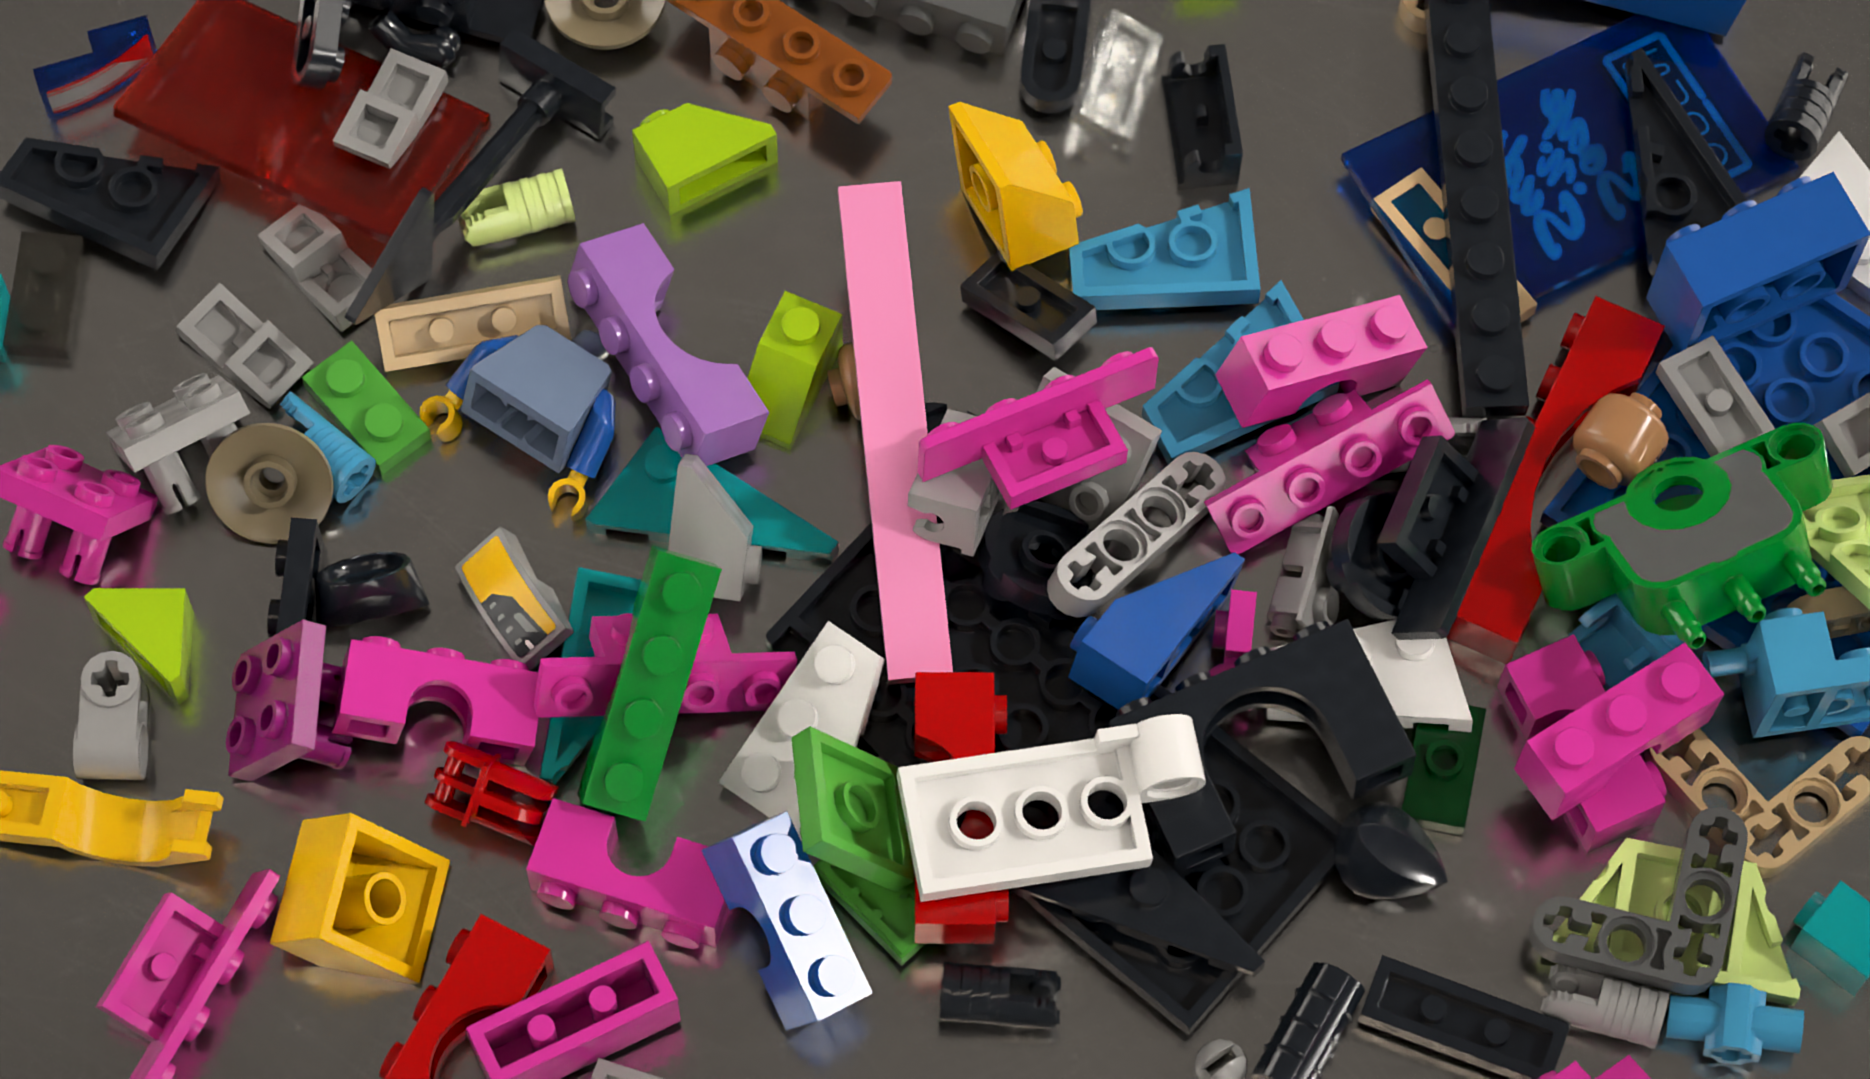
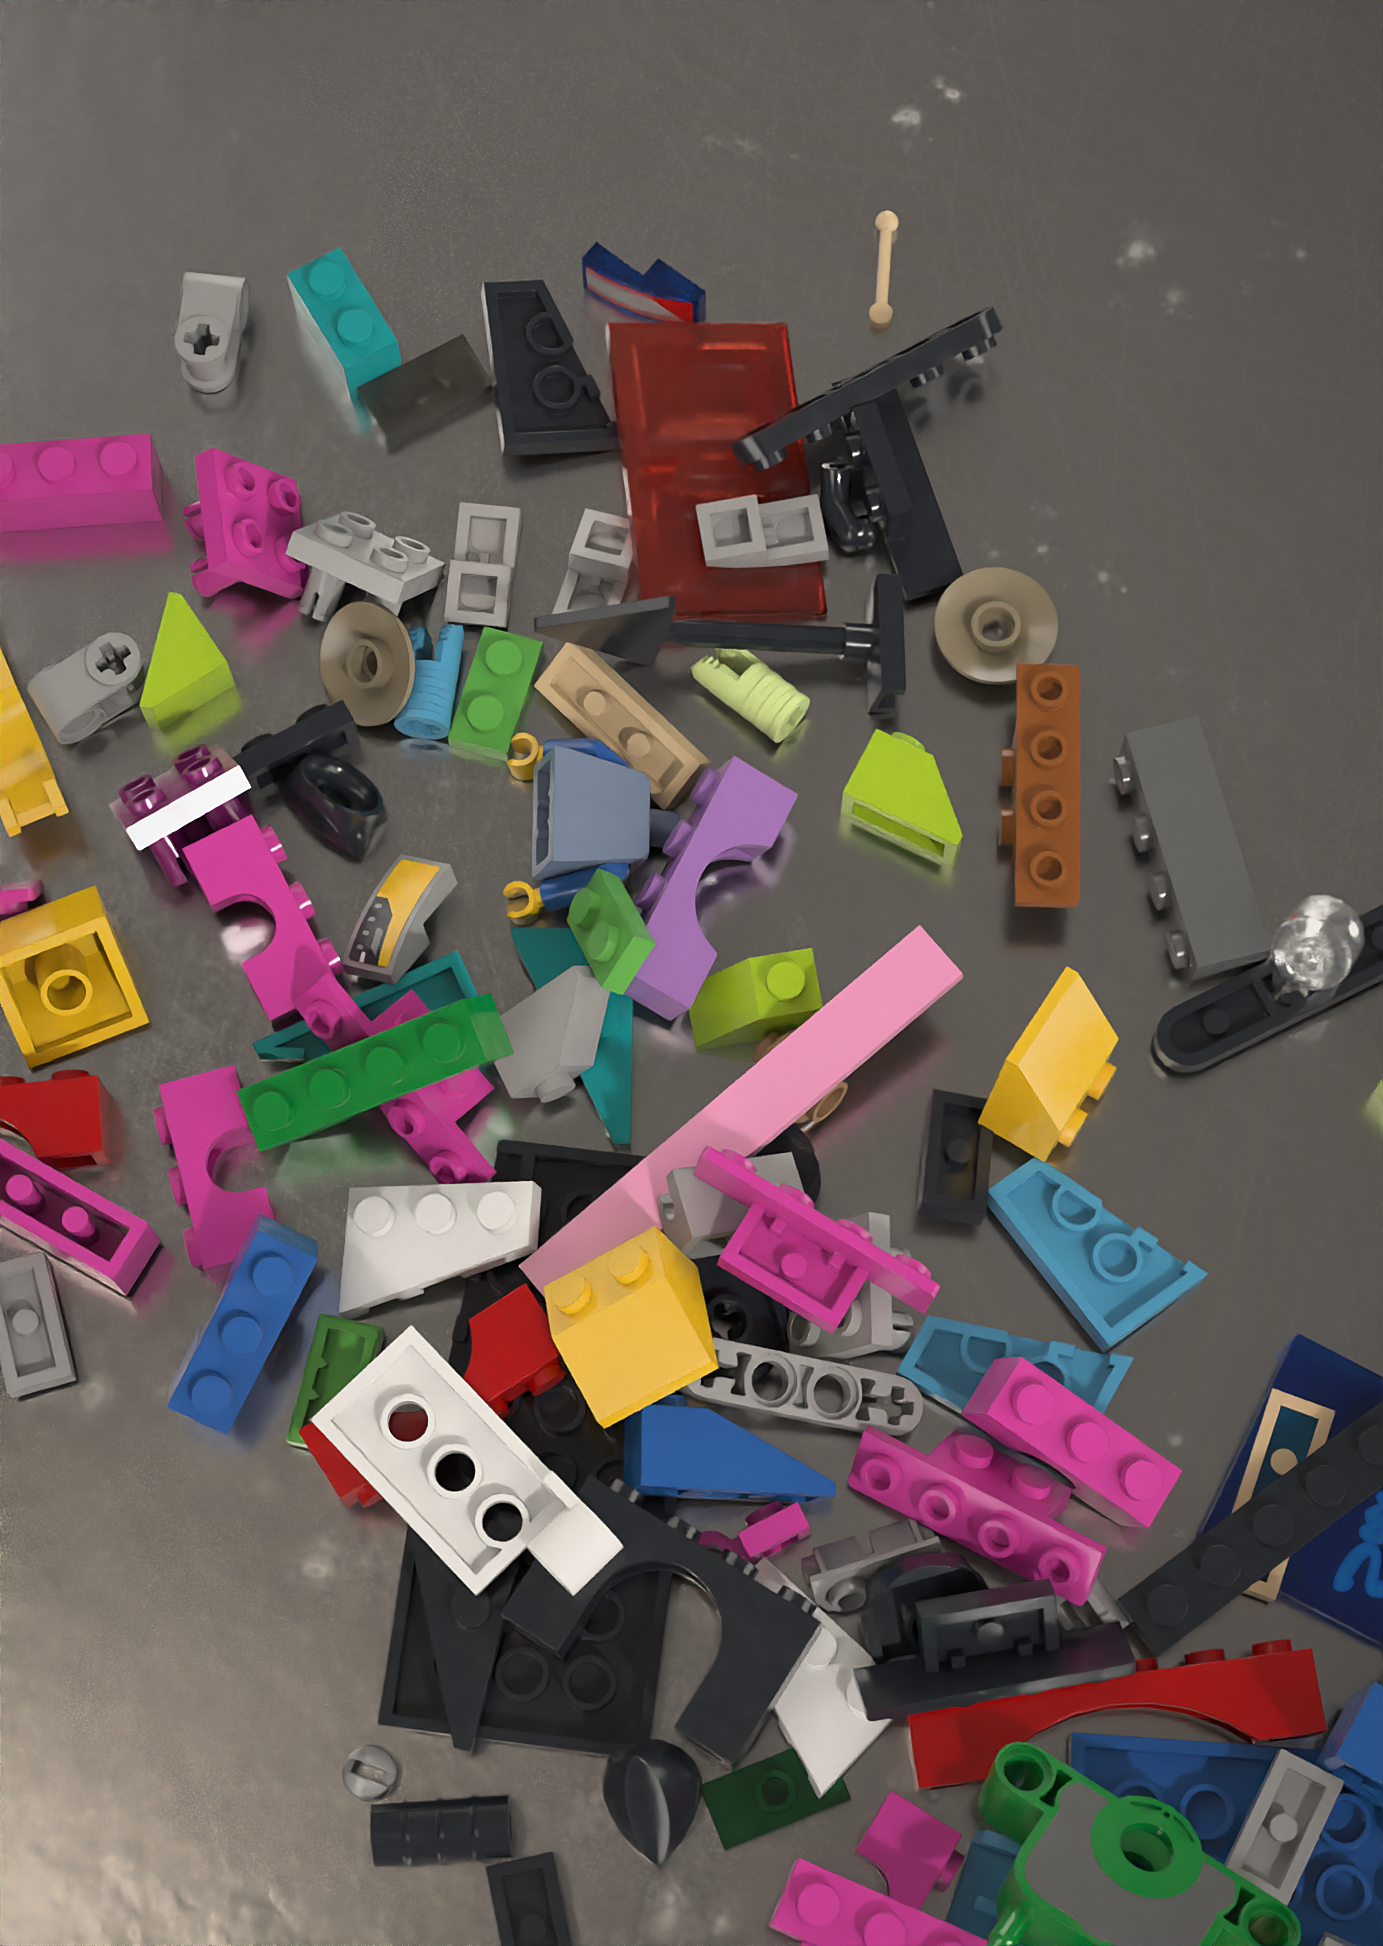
camera: 60 degrees right, 5 degrees up
red arm [424,741,559,846] -> none
bright green plate [791,726,914,892] -> none
black hinge [939,961,1061,1029] -> none
clear plate [1069,8,1163,147] -> none
black hinge [1160,44,1243,190] -> none
medium nougat head [1573,393,1669,489] -> none
none -> yellow slope [543,1226,719,1428]
none -> bright green plate [566,868,656,995]

